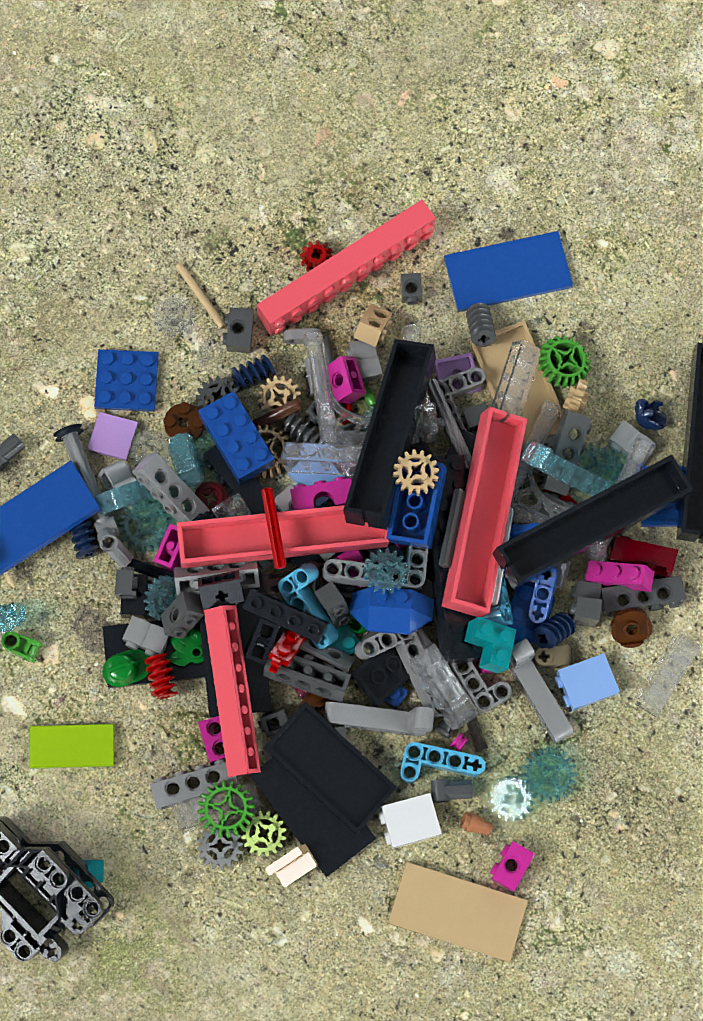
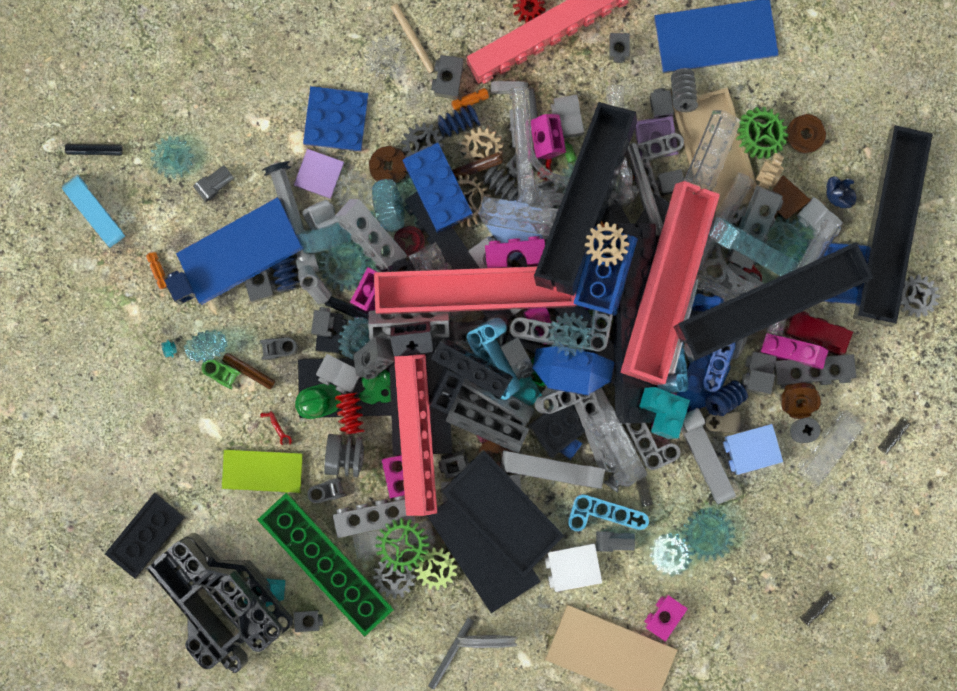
camera: 10 degrees right, 10 degrees up
red axle [261,487,286,569] -> none
panel [265,844,318,887] -> none
red plate [268,629,306,674] -> none
tan brick [354,304,393,347] -> none
dark grey axle [439,489,466,568] -> none
dark pink bush [450,732,469,752] -> none
nougat cone [460,811,493,836] -> none
none -> reddish brown axle [222,353,275,390]
none -> dark grey brick [245,268,276,303]
none -> green brick [257,493,395,637]
none -> dark grey piece [259,338,299,360]
none -> red piece [260,411,292,446]
none -> dark grey brick [294,610,323,632]
none -> dark grey piece [308,477,347,503]
none -> dark grey wheel [324,434,364,478]
none -> dark grey bar [428,618,474,690]
none -> orange axle [452,88,489,111]
none -> light grey wedge [457,635,517,648]
none -> dark grey brick [649,88,674,119]
none -> reddish brown torso [765,175,811,222]
none -> reddish brown plate [786,114,826,154]
none -> dark grey piece [790,418,820,444]
none -> clear smoke pin [799,590,836,627]

